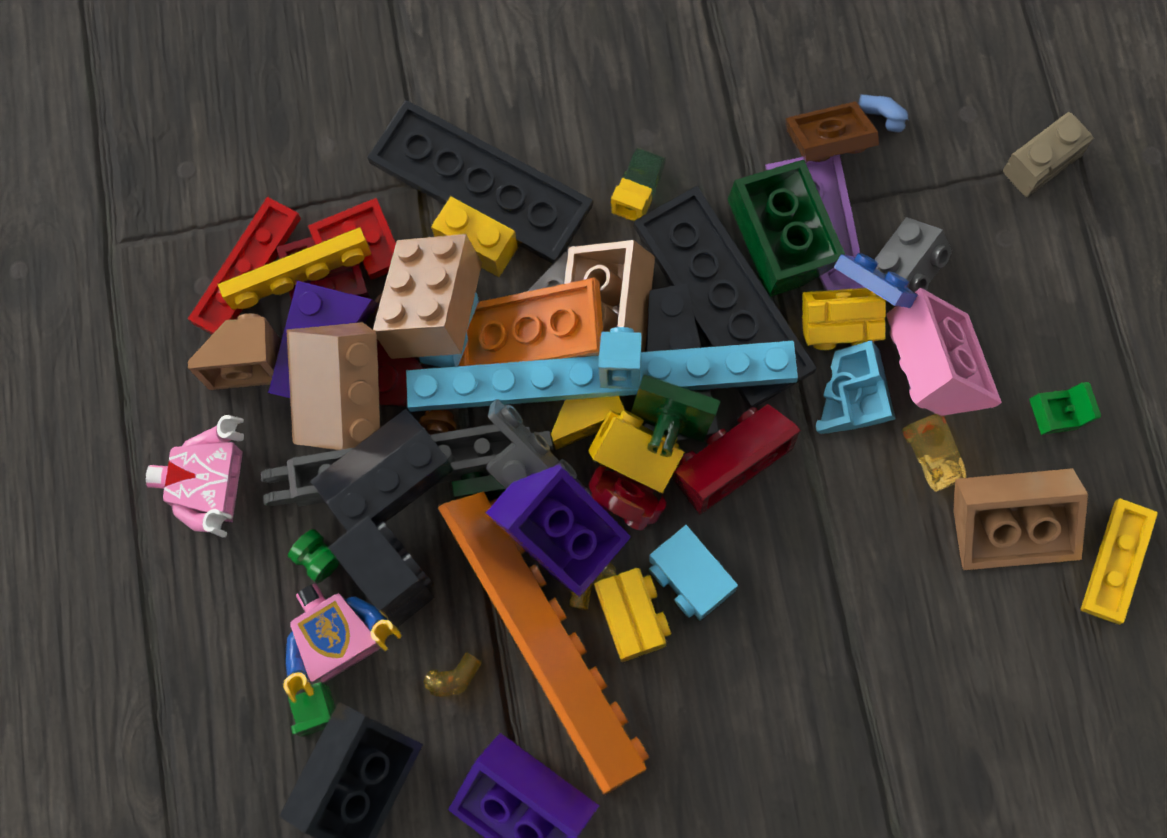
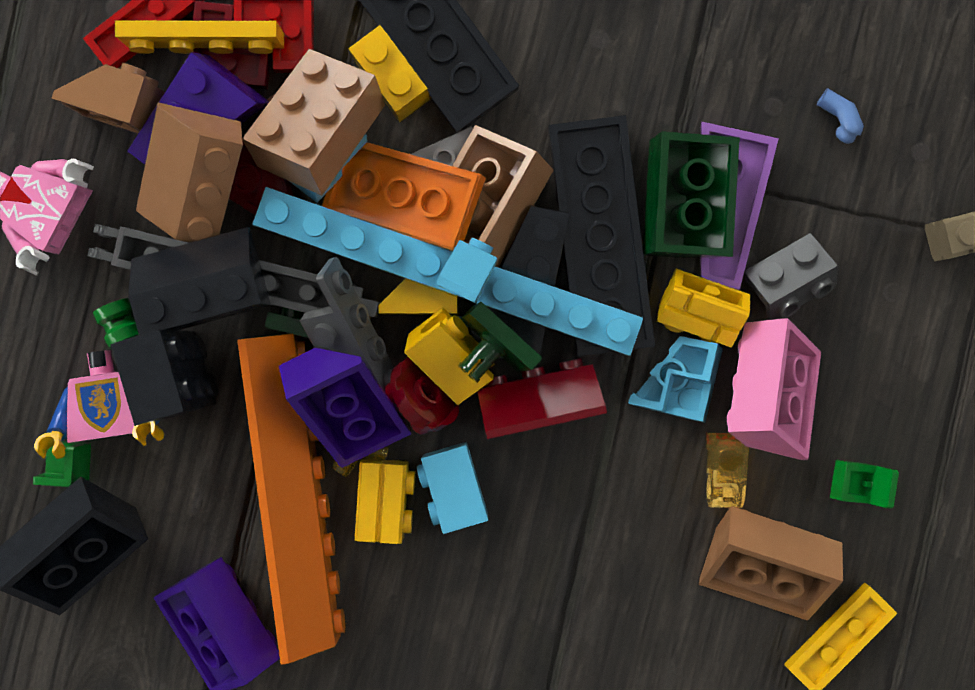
camera: 15 degrees right, 15 degrees up
reddish brown plate [419,409,457,435] -> none
clear yellow arm [424,652,483,697] -> none
leg [611,148,666,221] -> none
reddish brown plate [786,101,879,162] -> none
plate [834,253,918,308] -> none

